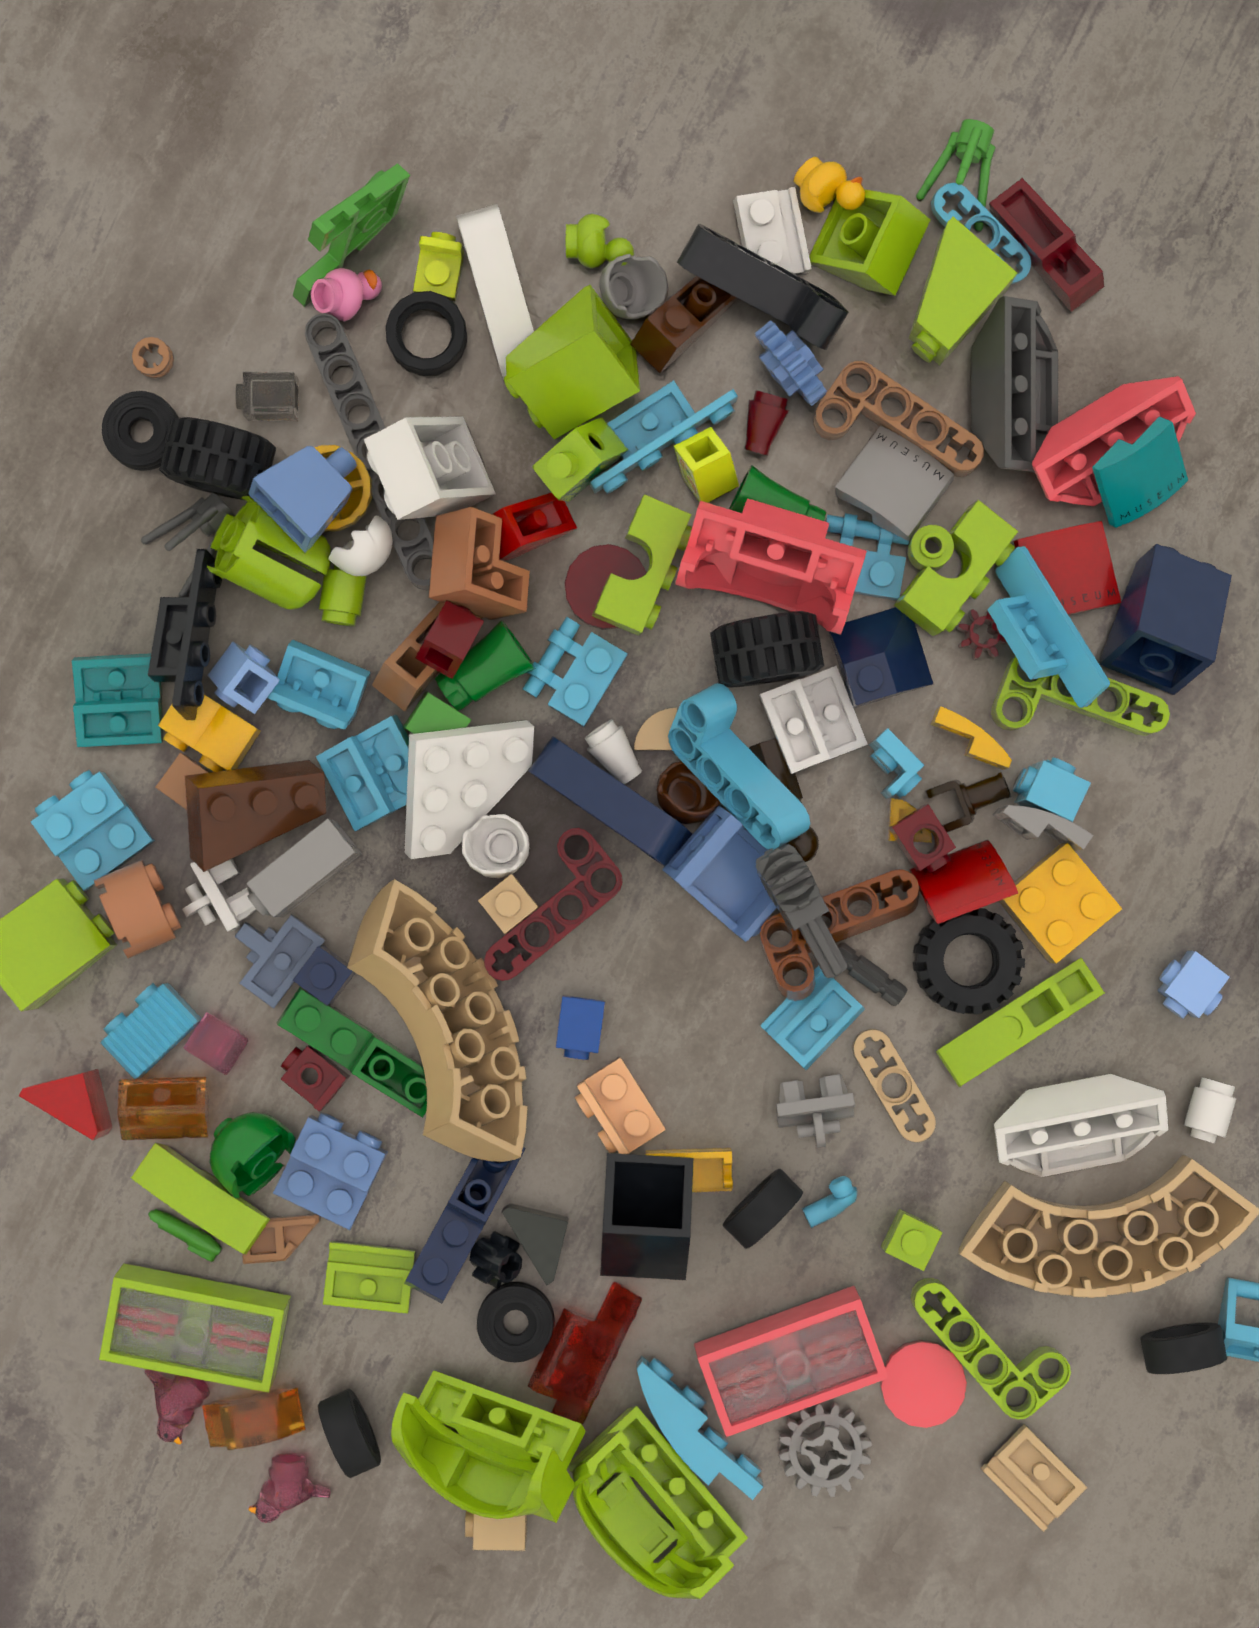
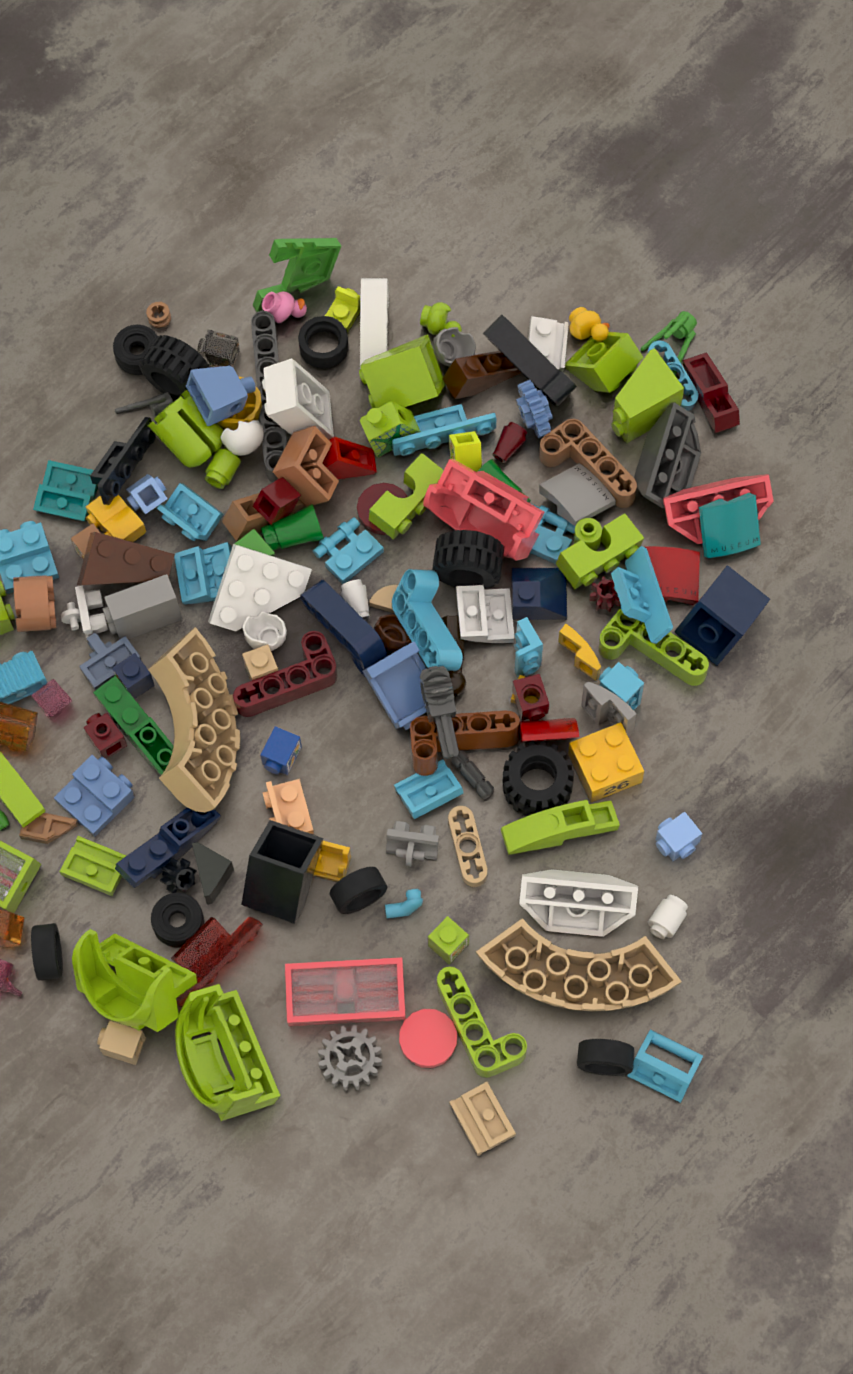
camera: 20 degrees right, 20 degrees down
green cylinder [209,1112,295,1198] -> none
medium azure slope [636,1356,764,1500] -> none
dark brown piece [925,772,1011,832] -> none

